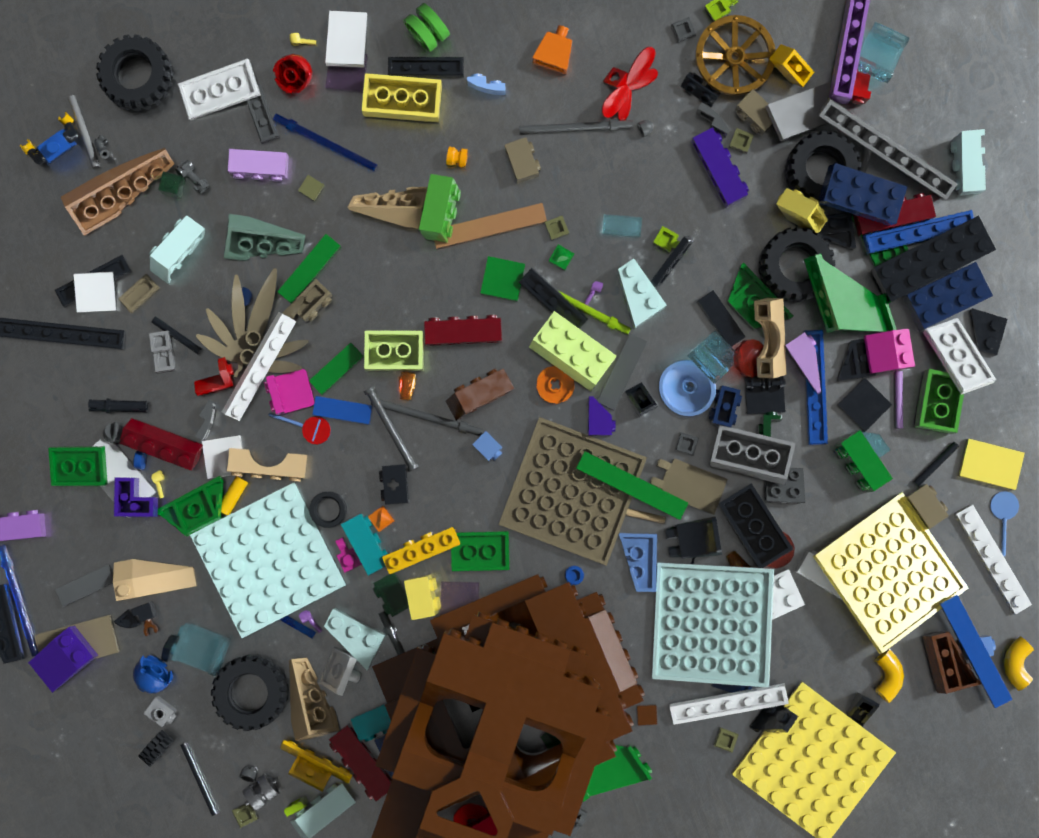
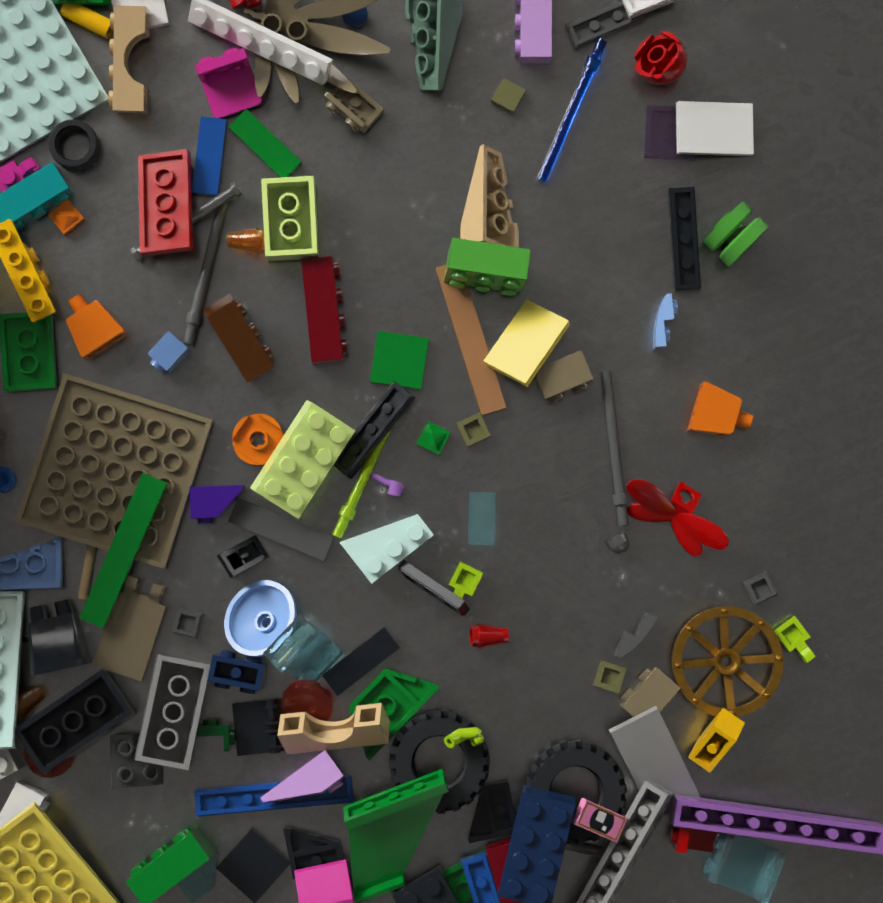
camera: 90 degrees right, 0 degrees up
red piece [268,413,331,445] -> none
green tile [277,234,341,304] -> none
light yellow hand [289,33,316,46] -> none
light yellow brick [362,73,442,123] -> none
black brick [379,464,409,505] -> none
light orange wheel [446,146,468,168] -> none
black hinge [681,72,721,107] -> none
dark purple brick [691,127,749,208] -> none
light yellow brick [776,188,828,234] -> none
none -> orange torso [66,294,128,360]
none -> plate [138,149,193,256]
none -> lime arm [444,727,485,748]
none -> red cone [469,623,509,650]
none -> light yellow tile [484,299,570,387]
none -> tile [571,798,627,843]

